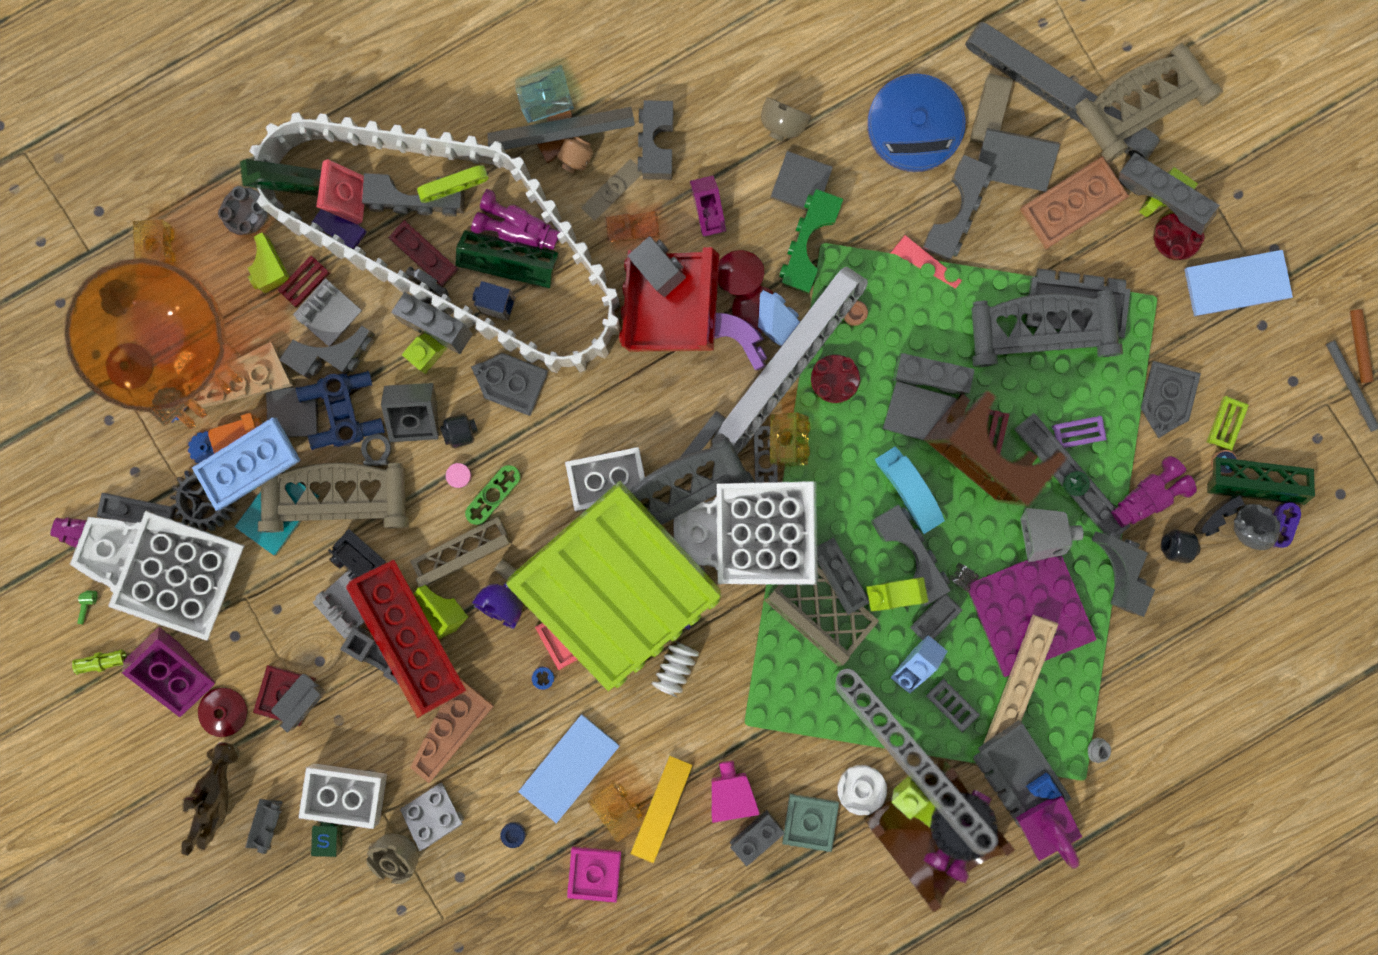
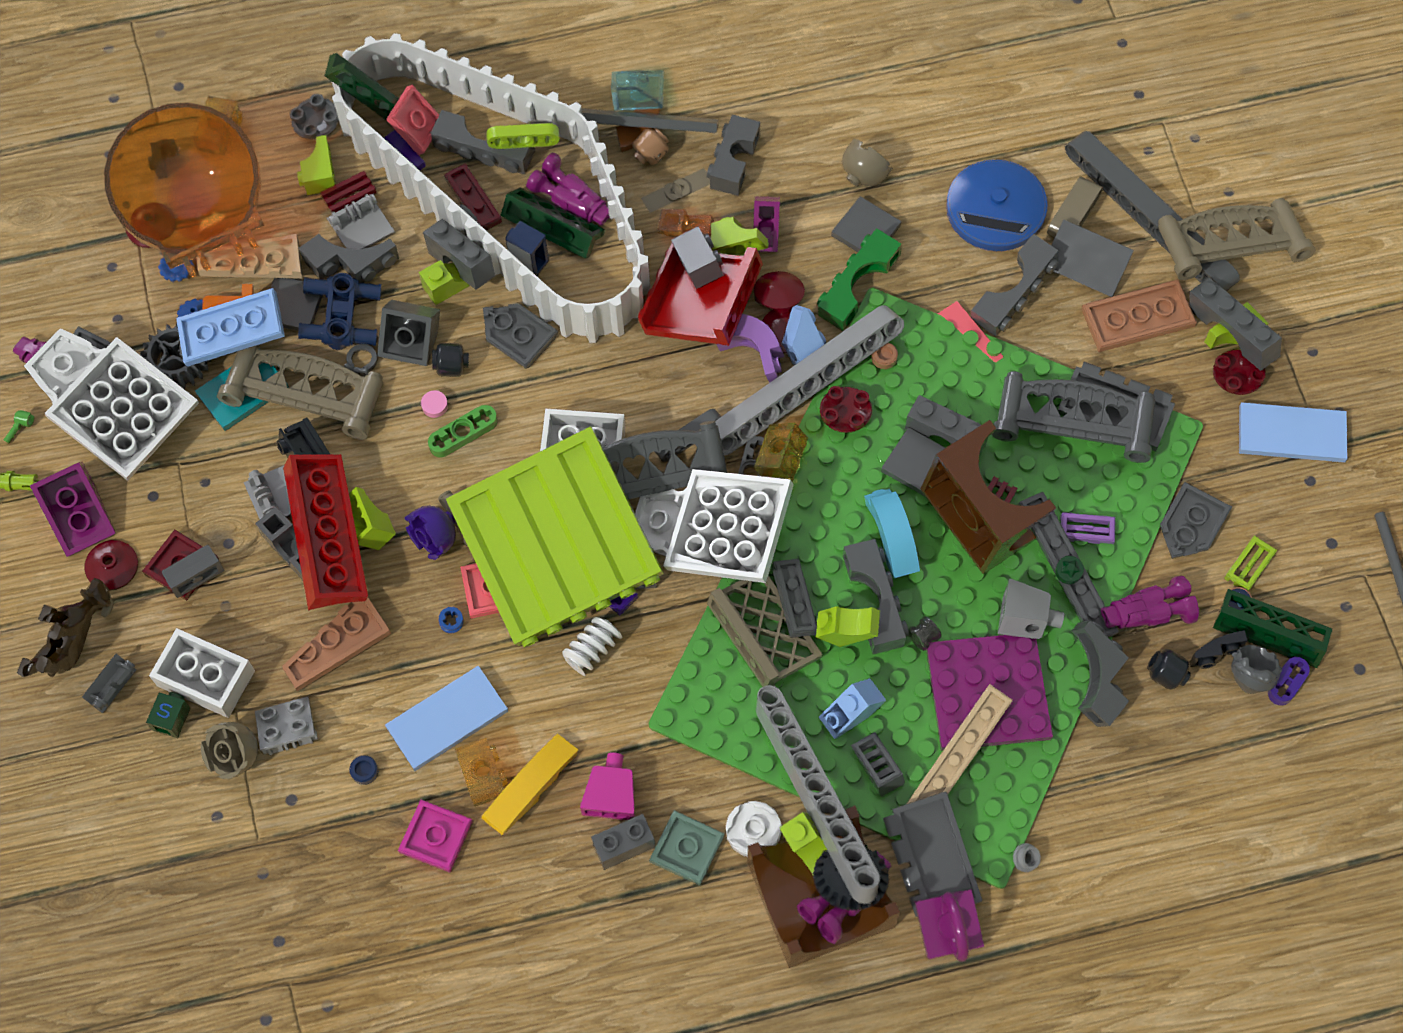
camera: 15 degrees right, 20 degrees down
dark tan fence [410,517,512,587] -> none
dark grey tile [909,594,962,640] -> none
blue tile [1026,773,1062,799] -> none
none -> lime arch [711,217,768,256]

